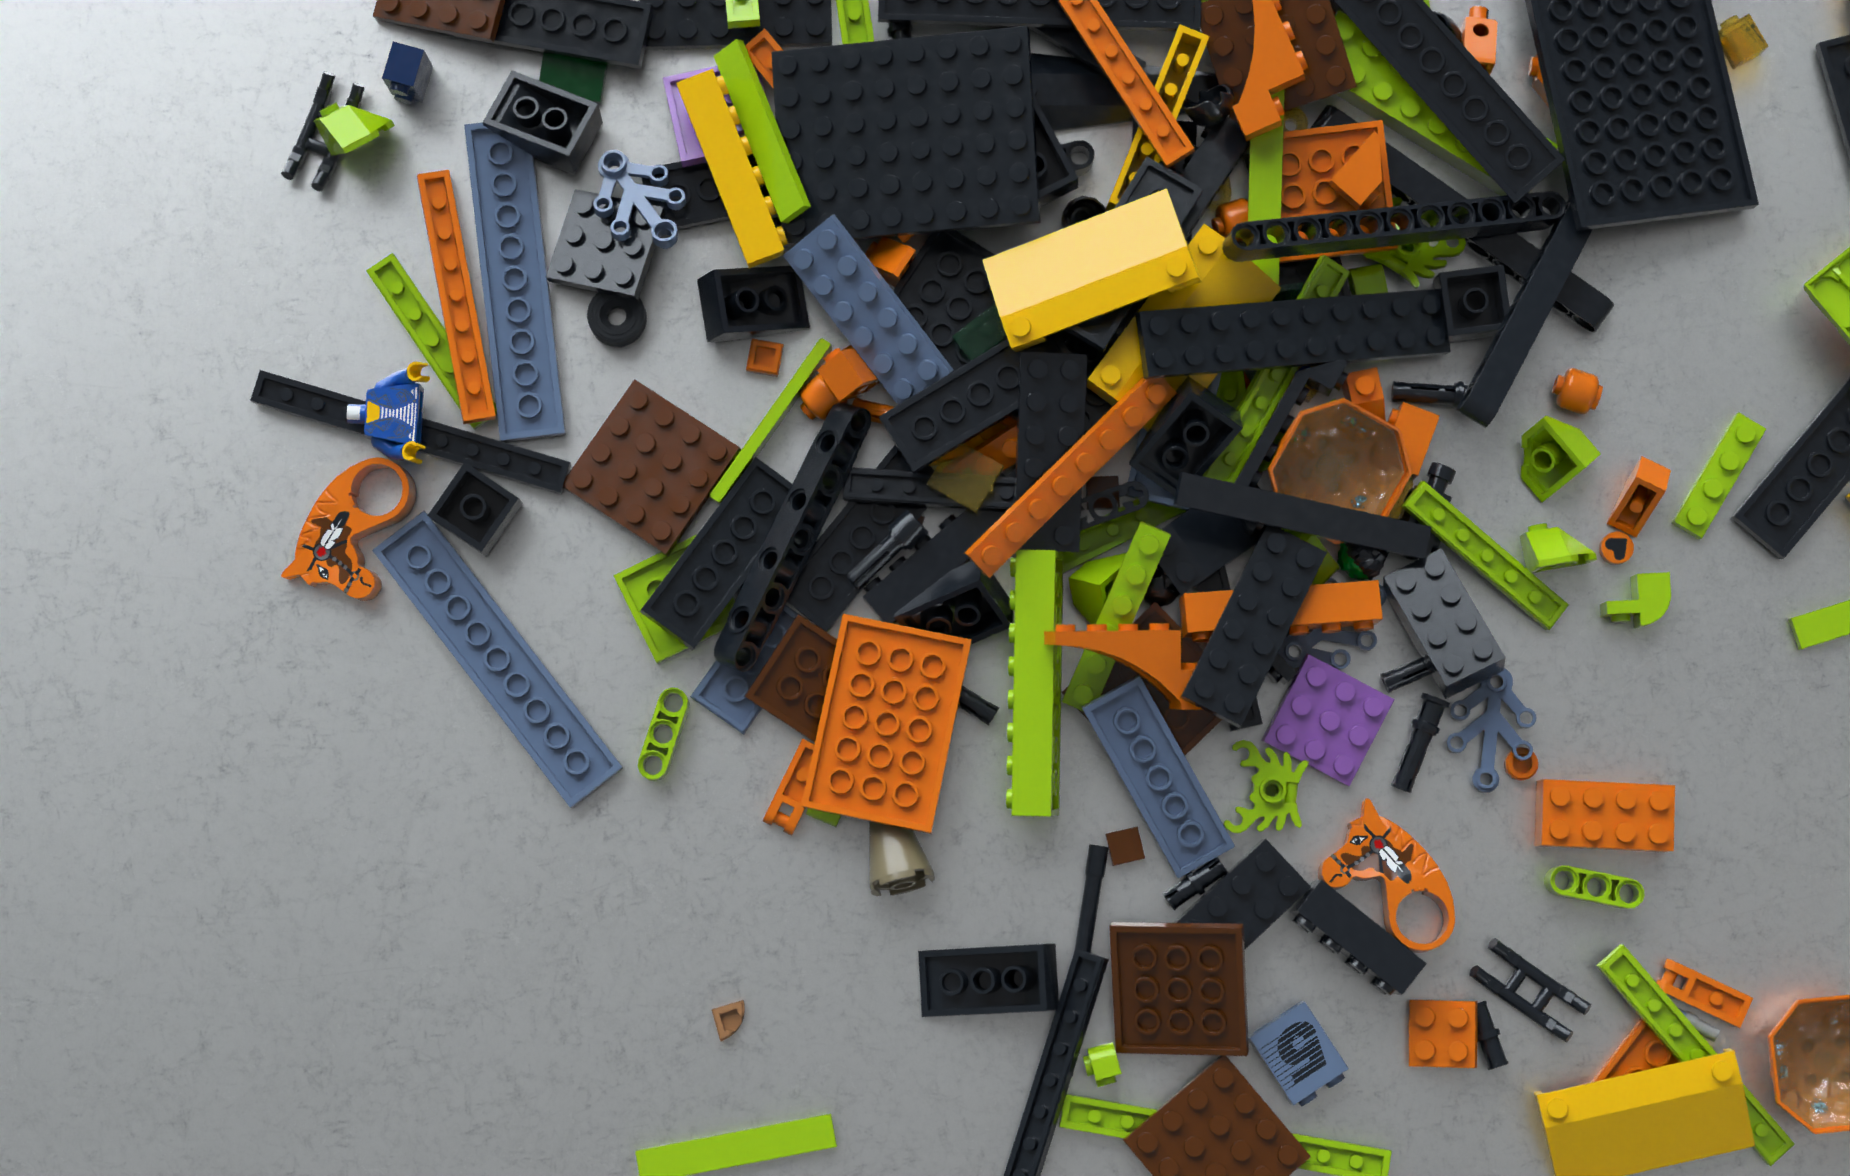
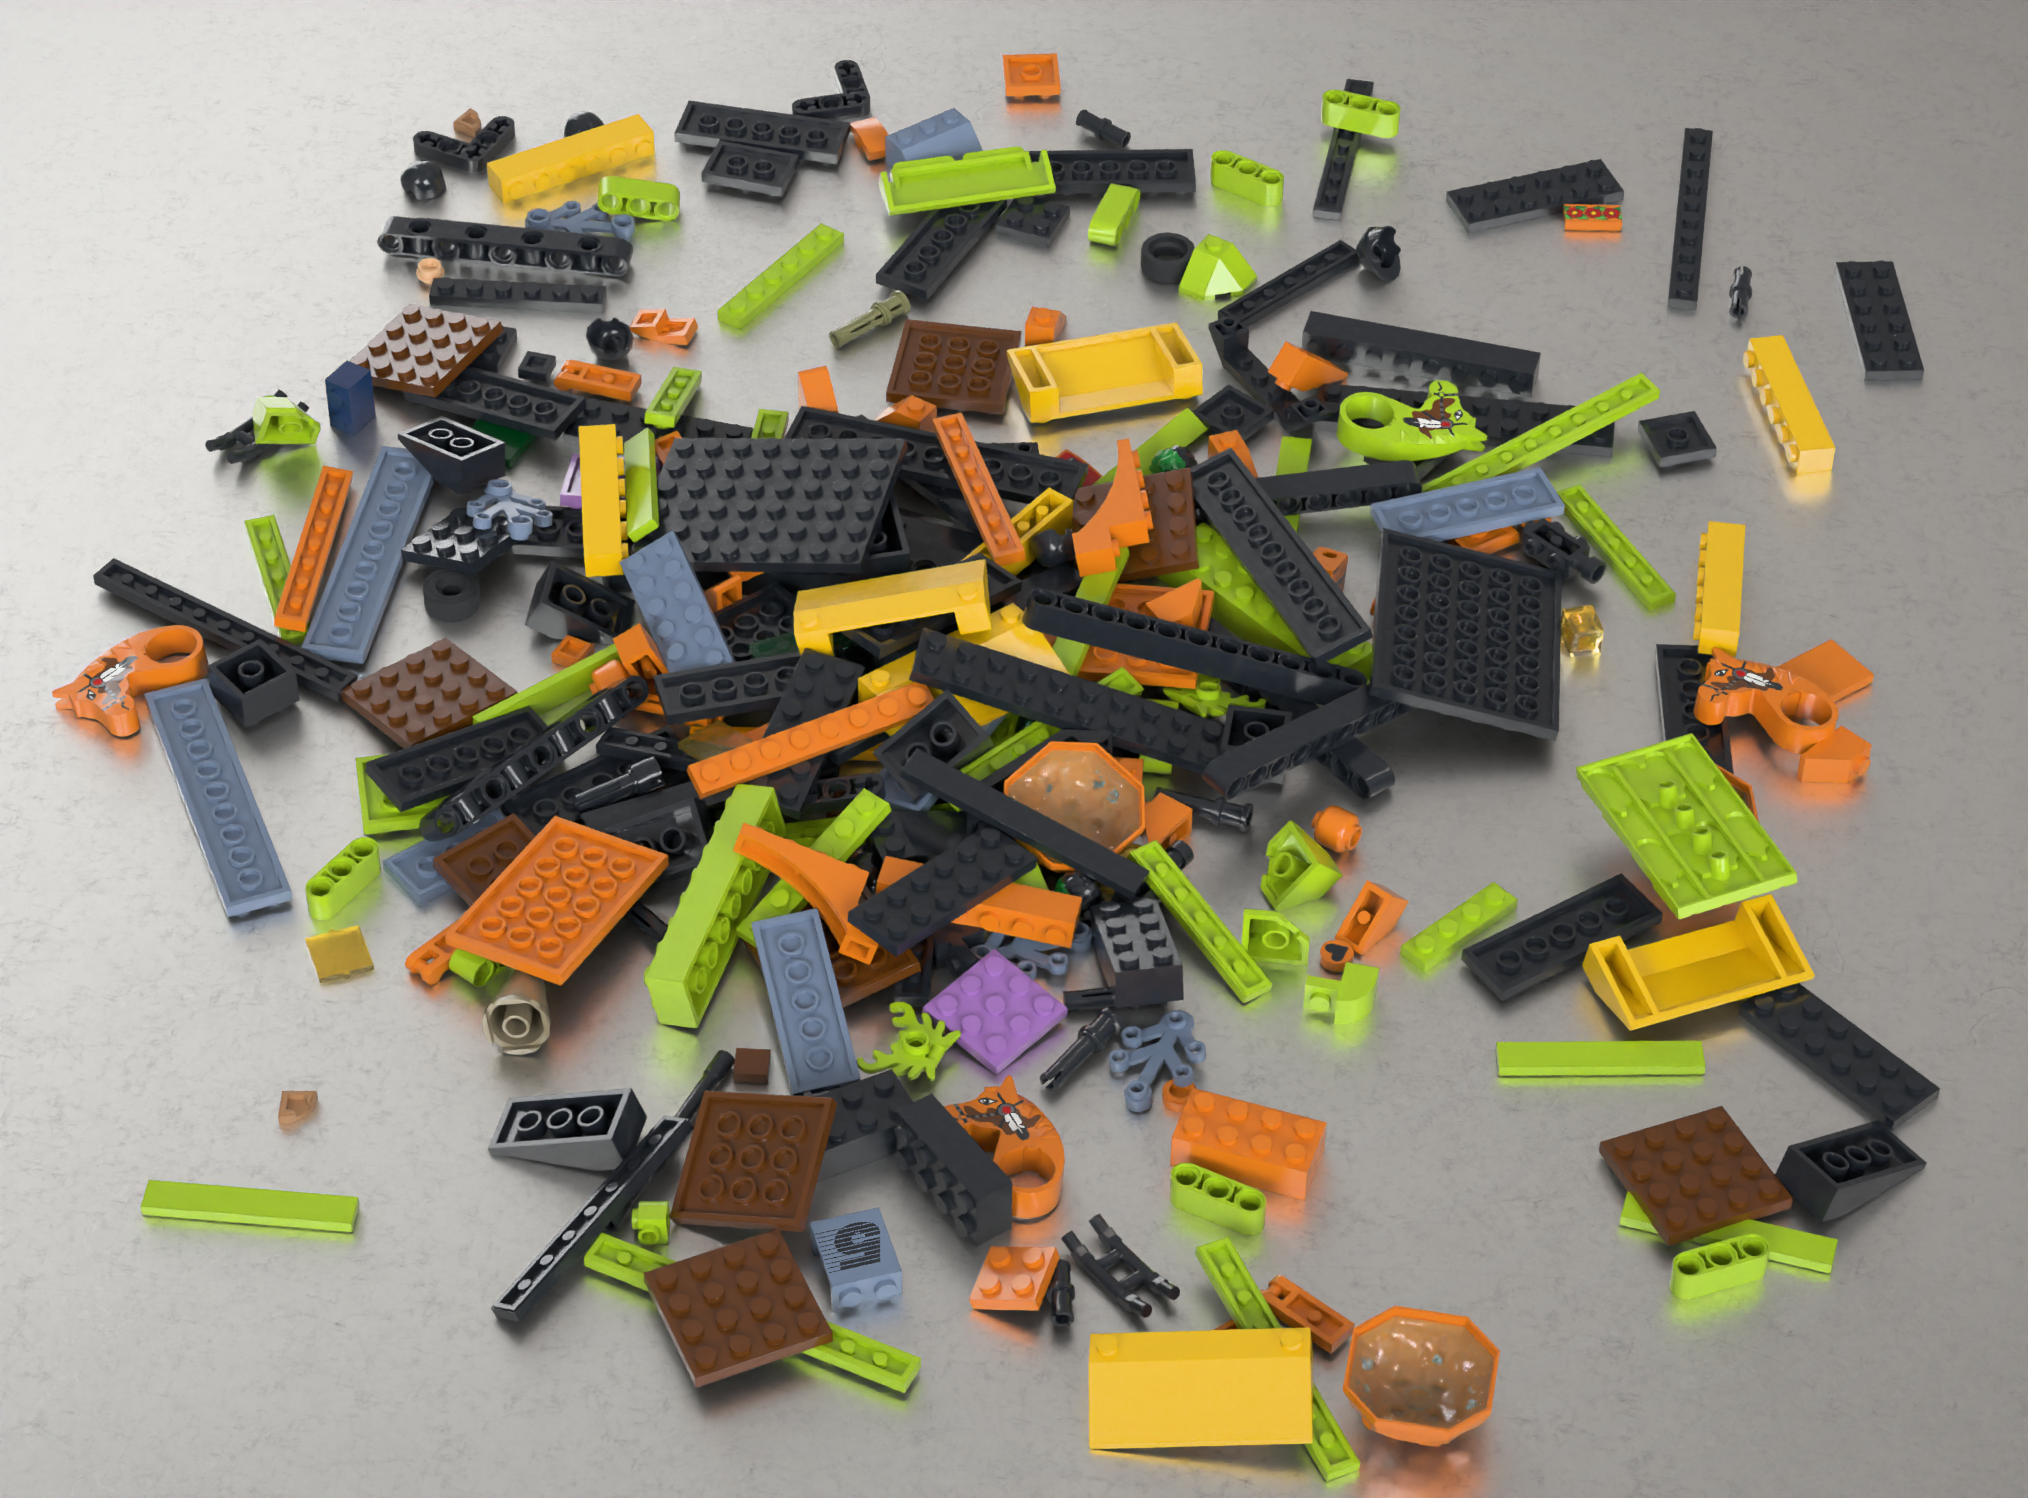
camera: 20 degrees right, 40 degrees down
blue torso [347,362,430,464] -> none
none -> clear yellow piece [305,925,374,983]

